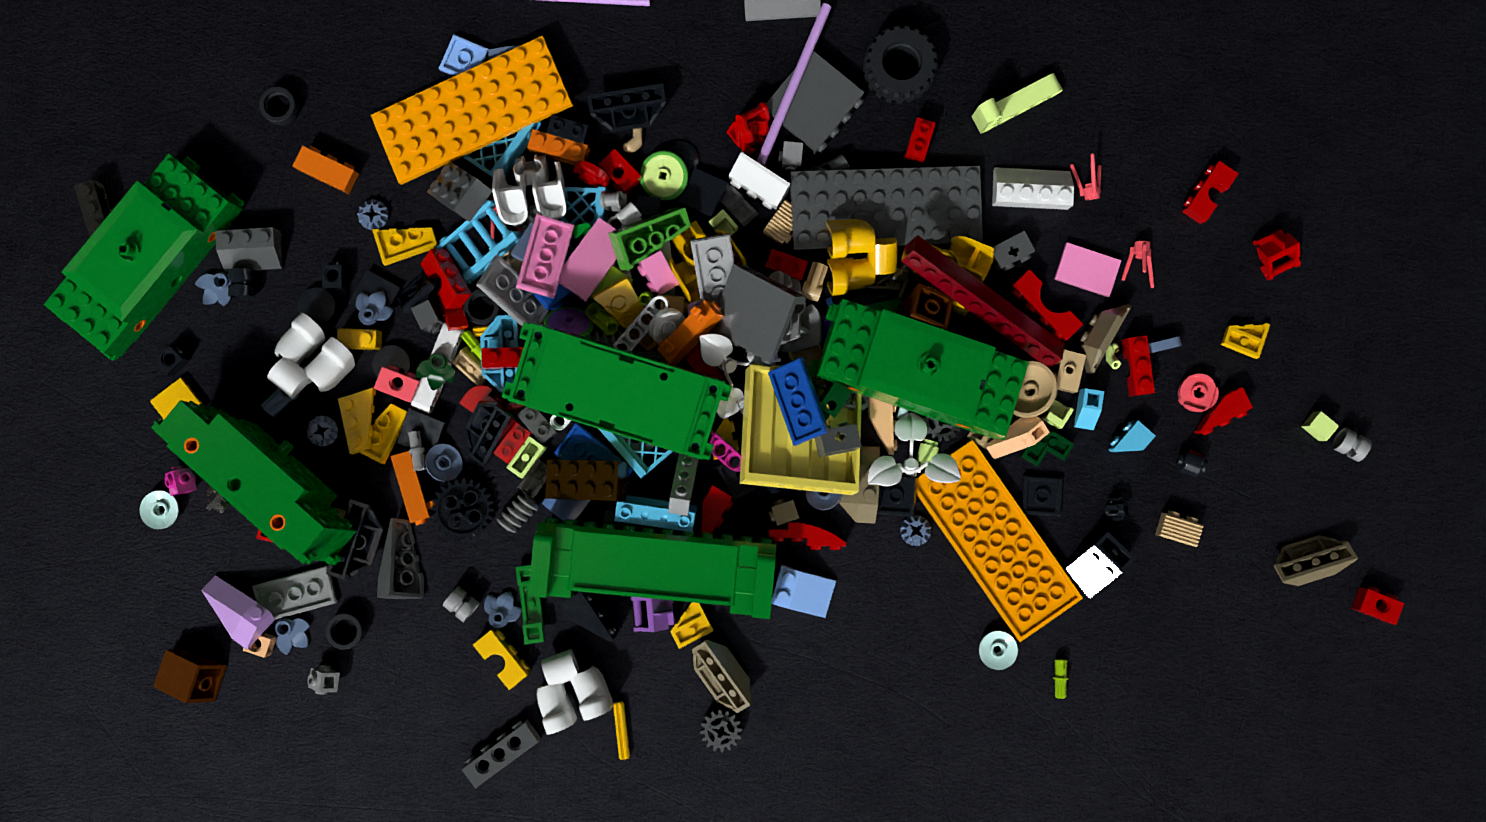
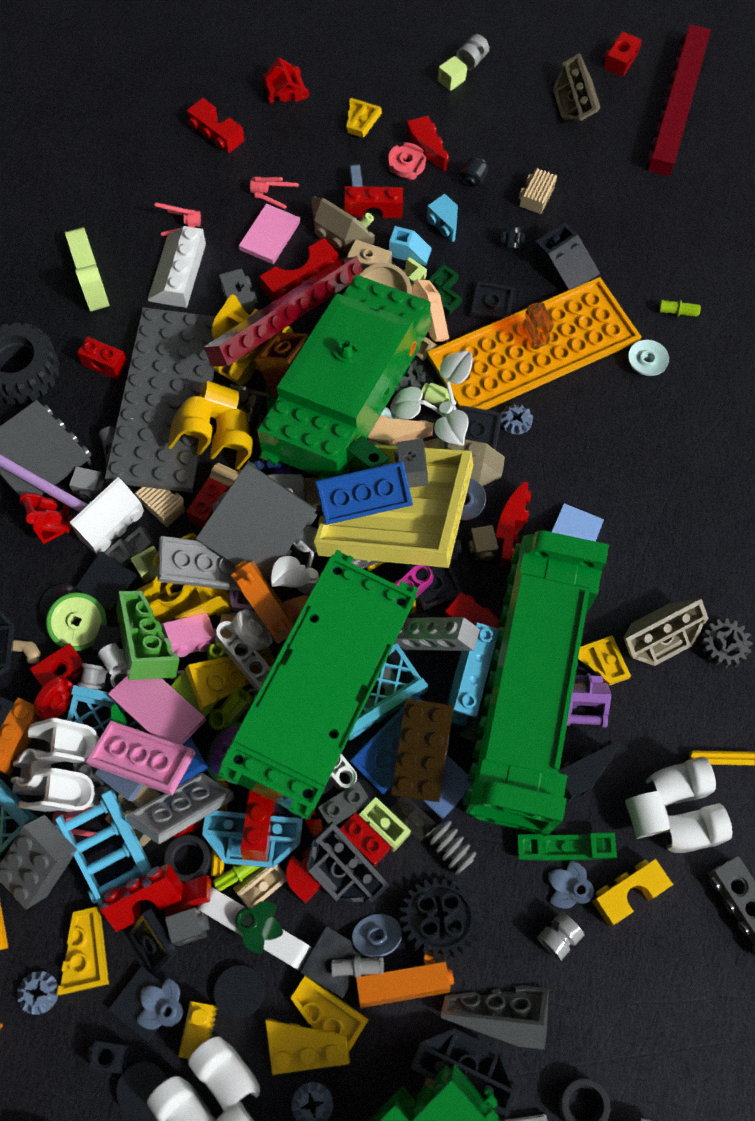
camera: 85 degrees left, 20 degrees down
coral brick [374,364,420,403] -> none
none -> clear orange brick [522,302,554,349]
none -> dark red brick [647,25,711,177]

